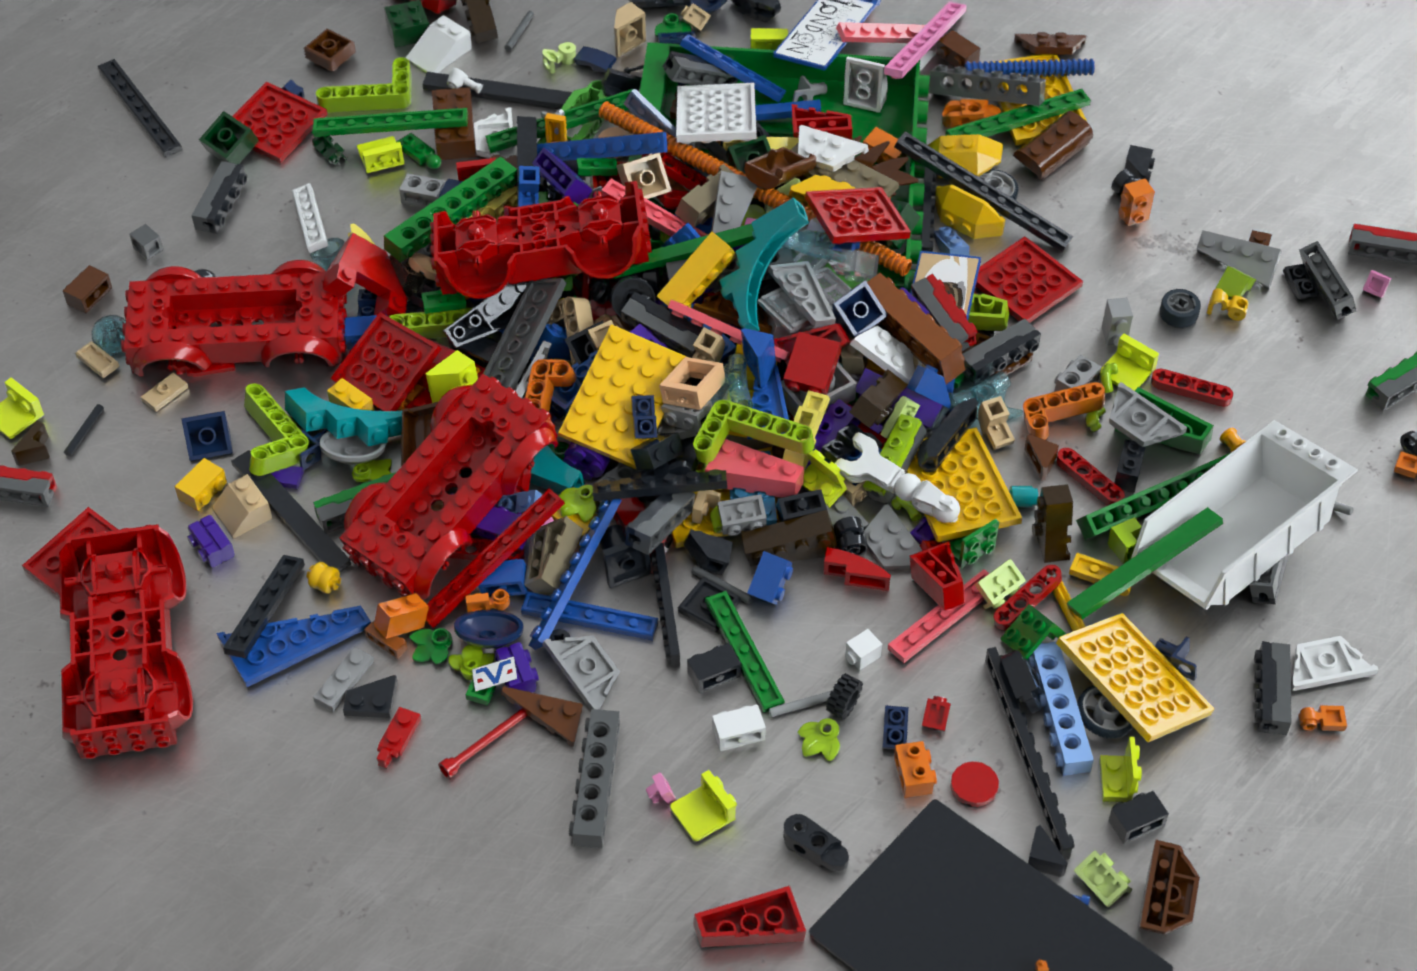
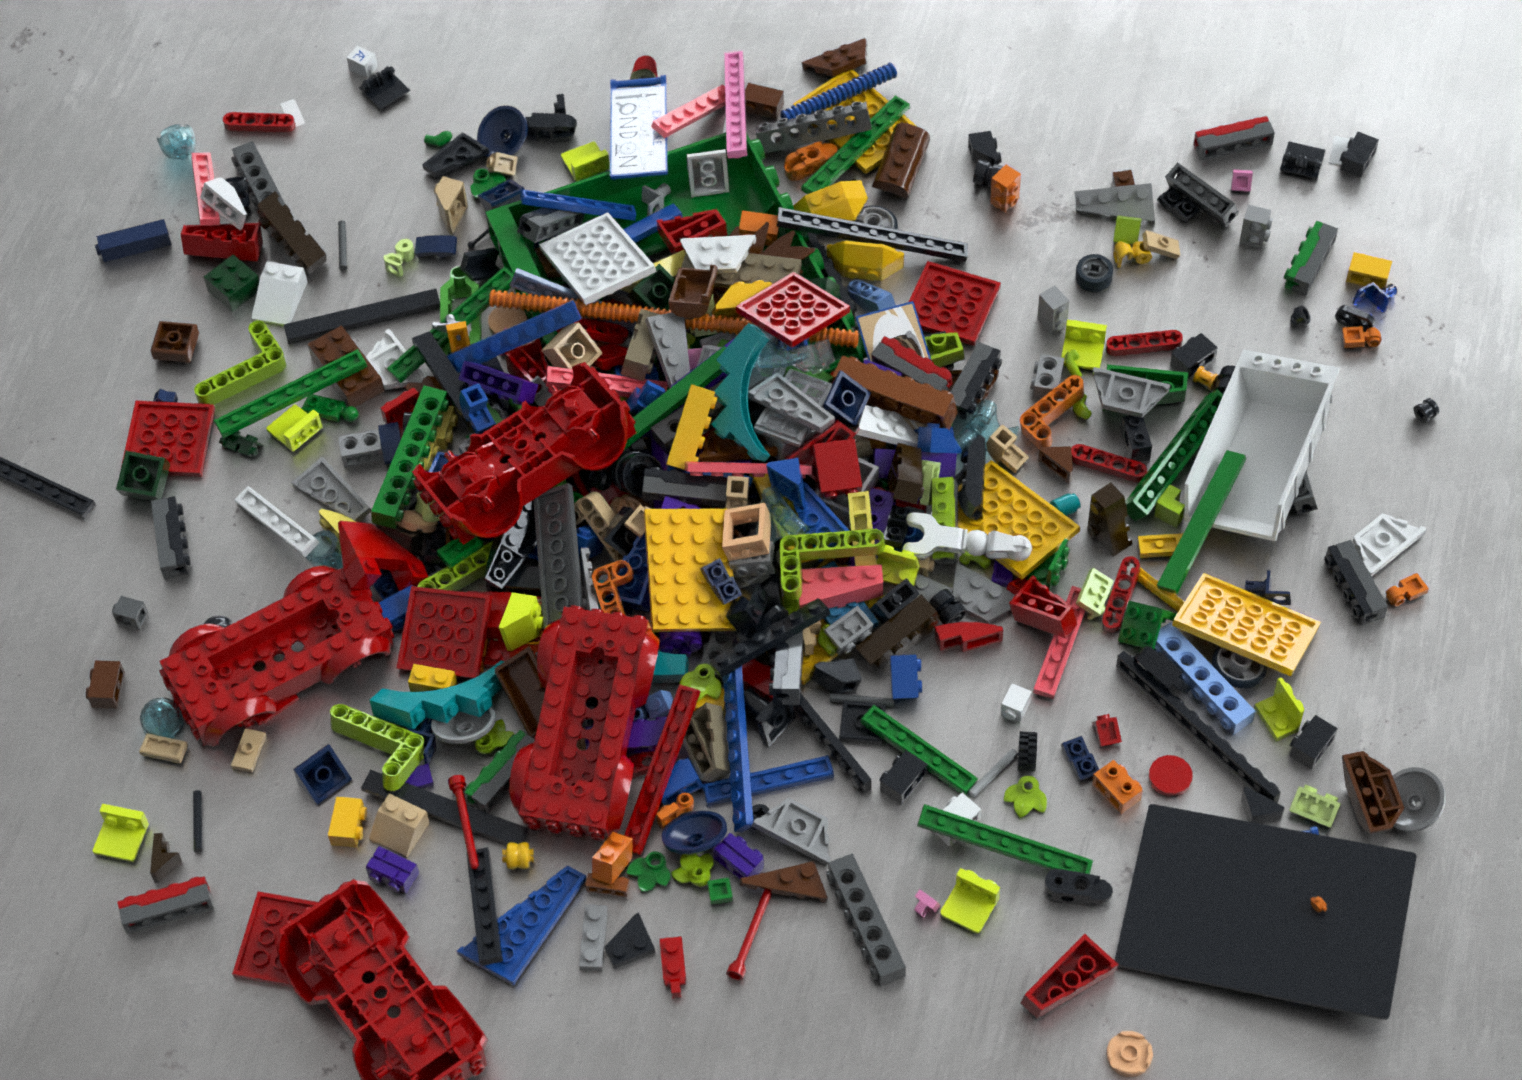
camera: 25 degrees left, 5 degrees up
white bar [447,68,483,93] -> none
white sticker [472,657,517,691] -> none
green plate [576,158,618,177] -> none
none -> light grey wing [291,457,371,522]
none -> red piece [448,775,479,869]
none -> green tile [917,804,1093,874]
none -> tan plate [1142,230,1181,259]
none -> black brick [1170,333,1218,378]
none -> light grey brick [1239,204,1273,249]
none -> black tile [1290,305,1311,326]
none -> light grey dish [1393,767,1446,832]

